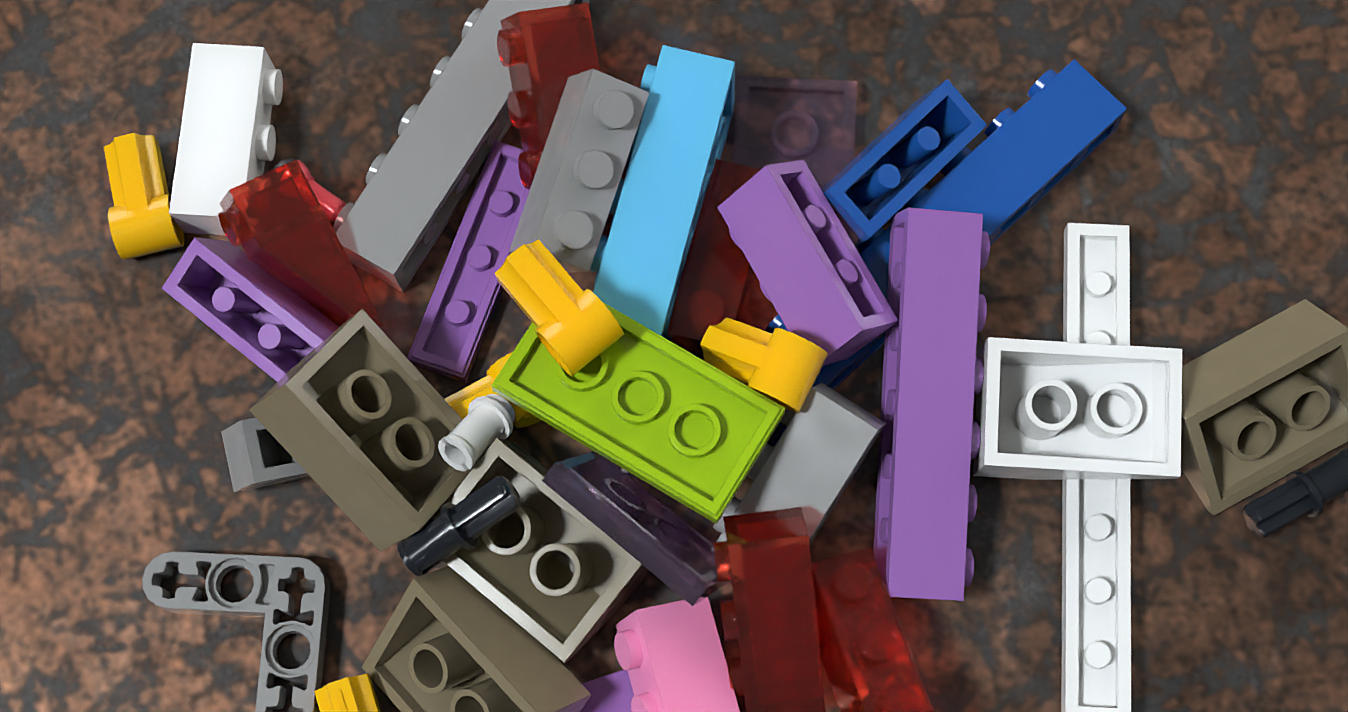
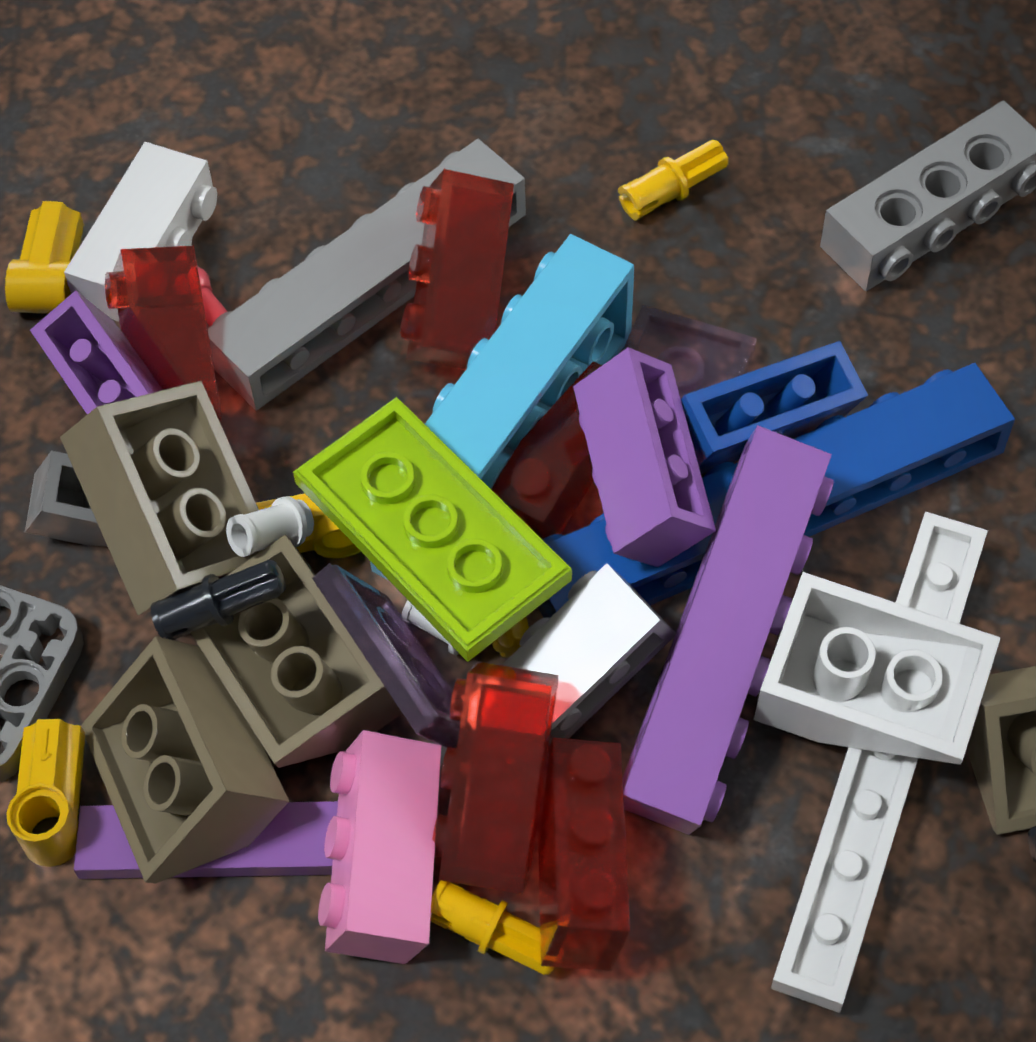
camera: 15 degrees right, 15 degrees down
medium lavender tile [407,140,541,383] -> none
yellow piece [495,239,624,377] -> none
light grey brick [509,69,649,273] -> none
yellow piece [700,317,828,413] -> none

